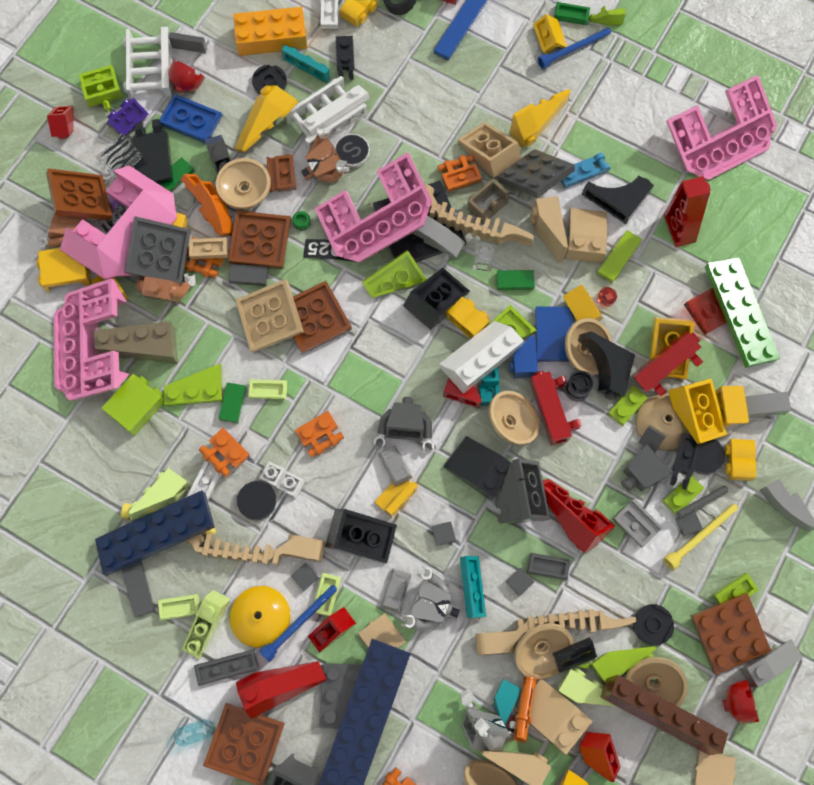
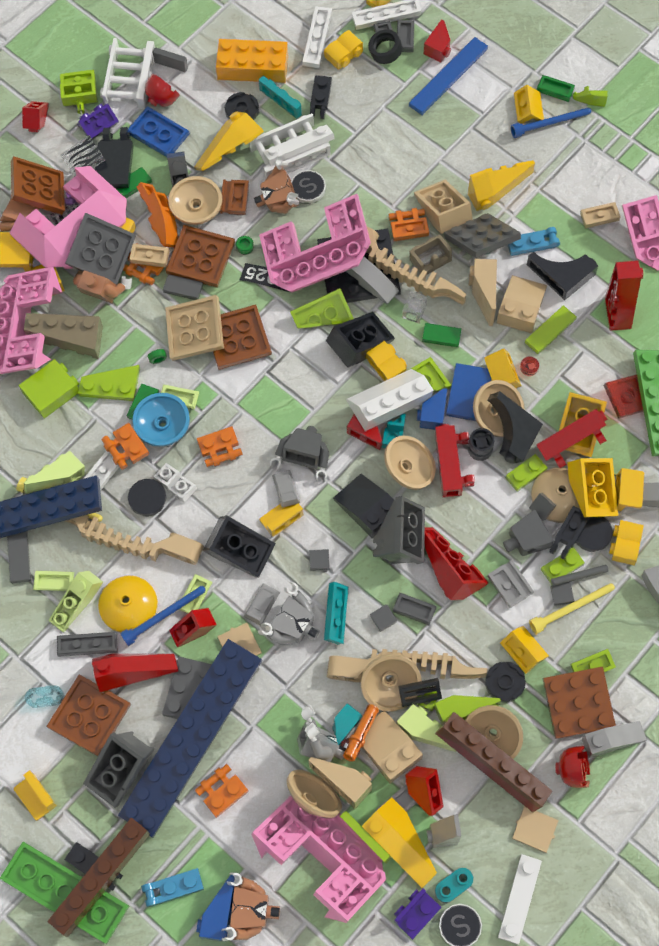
camera: 15 degrees right, 5 degrees down
dark grey tile [291,562,319,591] -> none
none -> dark azure dish [133,393,190,447]
none -> green tile [147,349,167,364]
none -> yellow panel [500,626,549,674]
none -> tan plate [580,202,621,229]

